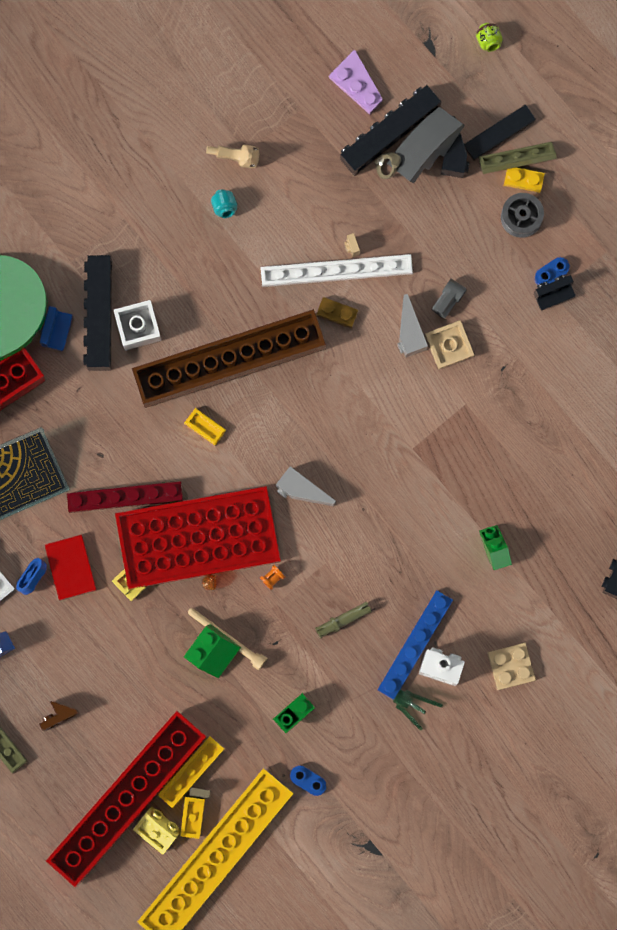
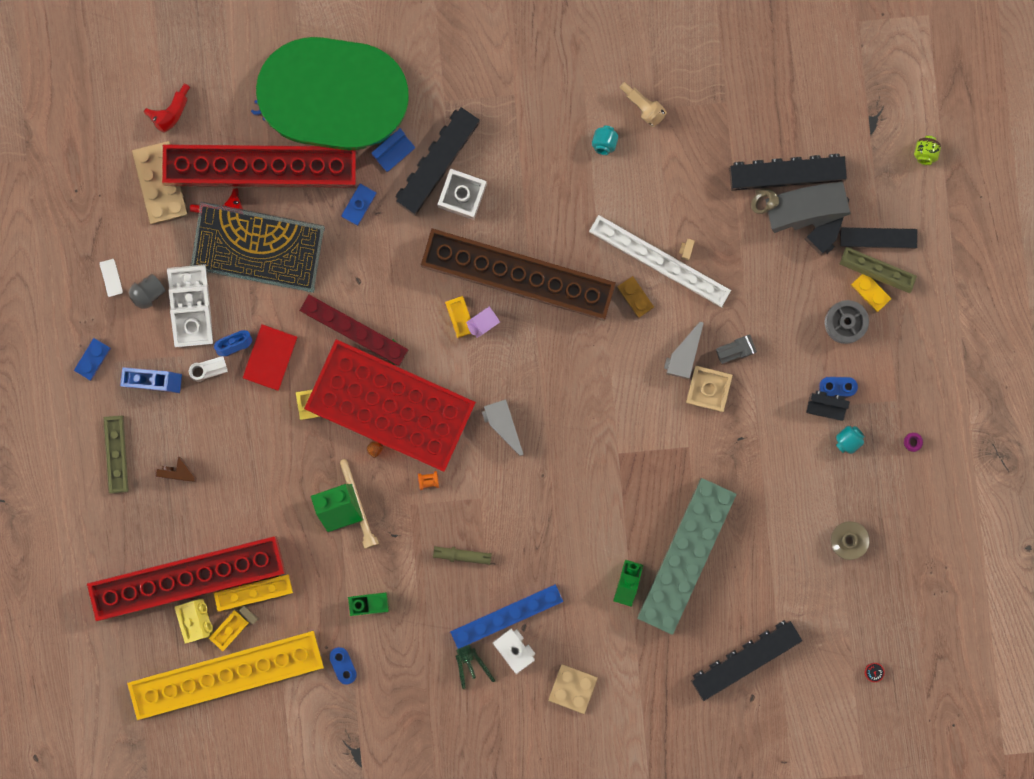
camera: 35 degrees right, 5 degrees up
lavender wing [329,49,383,114] -> none
none -> white piece [189,356,228,382]
none -> blue plate [341,183,377,226]
none -> lavender brick [466,306,500,338]
none -> sand green brick [637,478,737,635]
none -> teal head [836,426,865,454]

